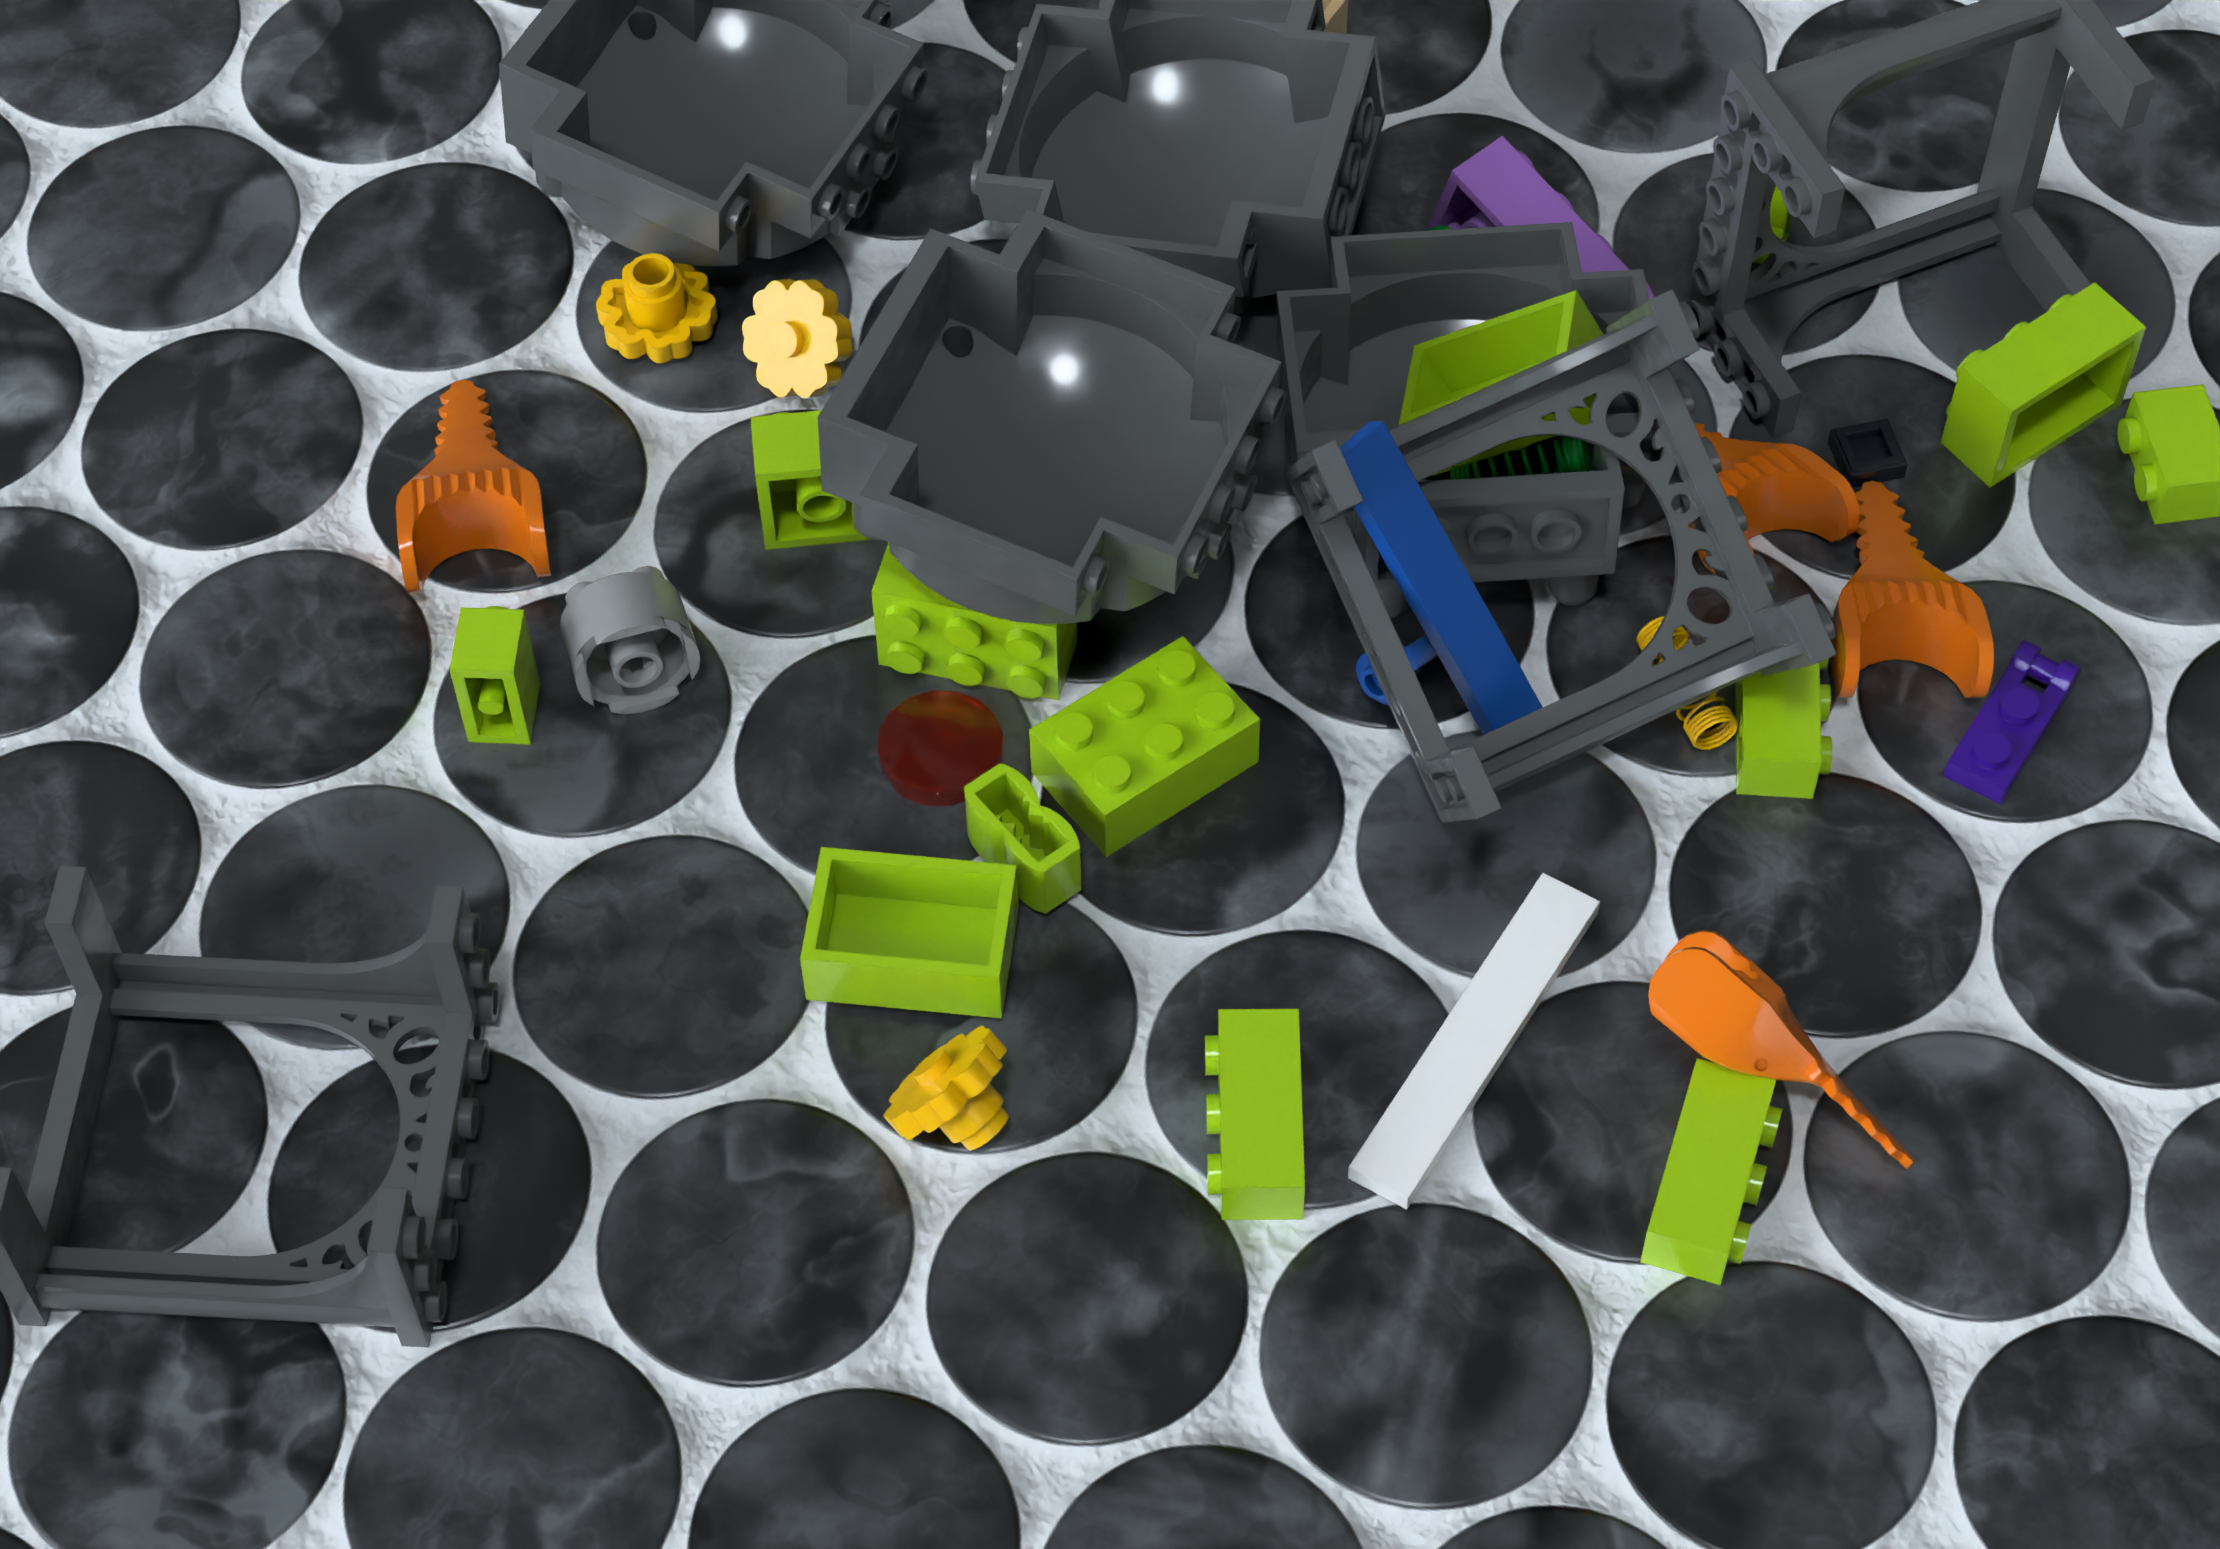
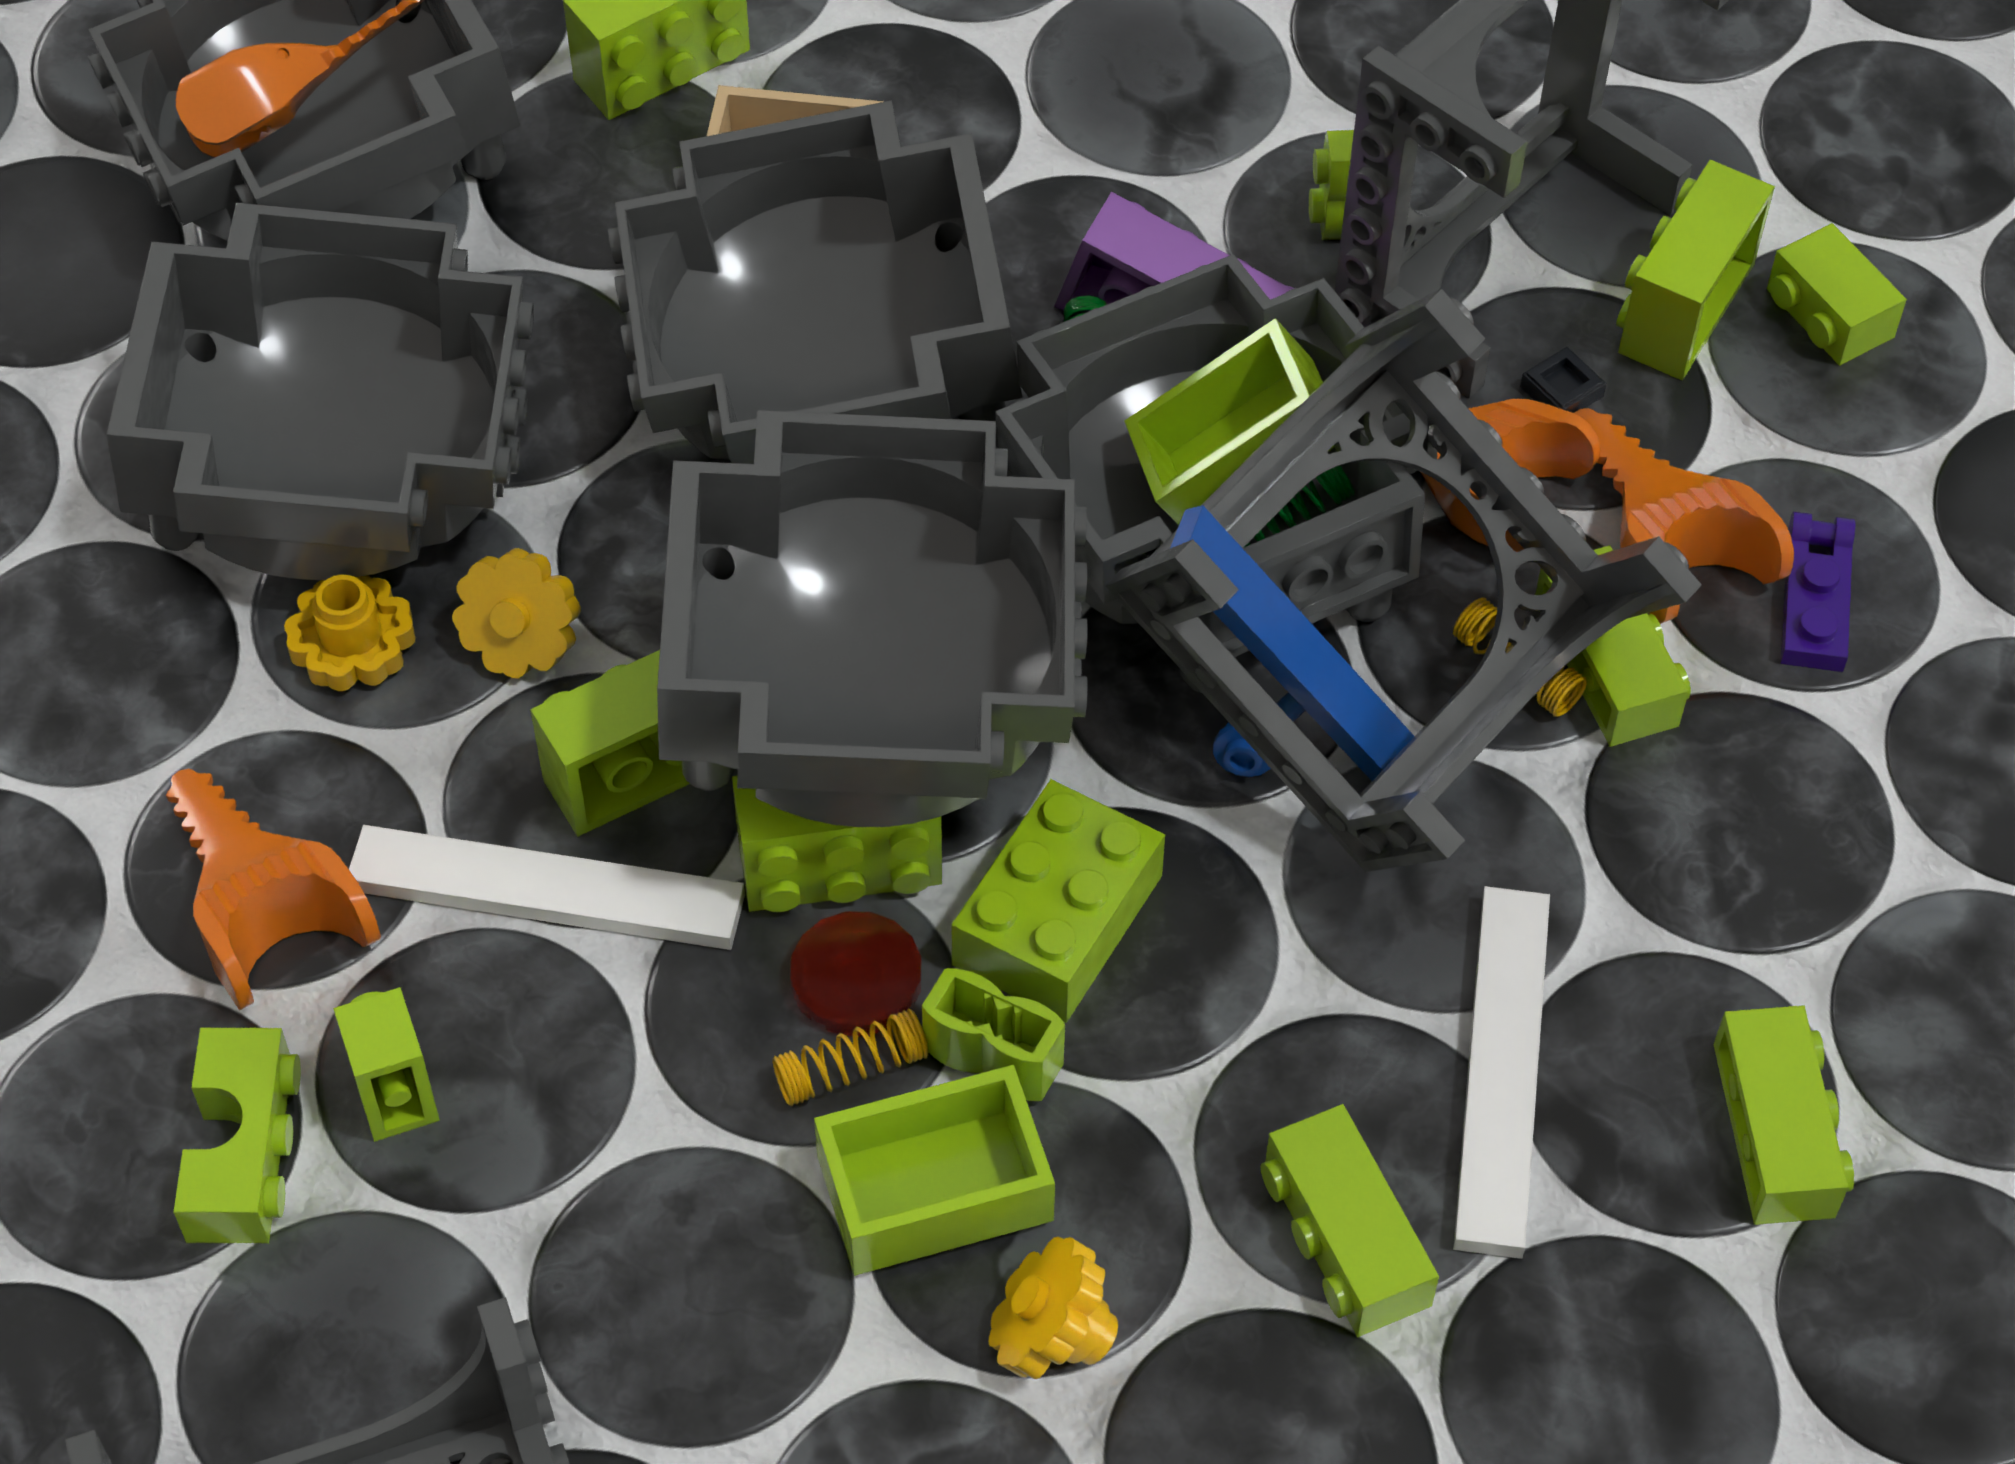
camera: 25 degrees left, 0 degrees up
light grey brick [560,566,700,714] -> none
orange animal [1648,930,1916,1169] -> none
none -> lime arch [174,1028,301,1243]
none -> white tile [349,825,745,950]
none -> yellow piece [772,1008,928,1106]

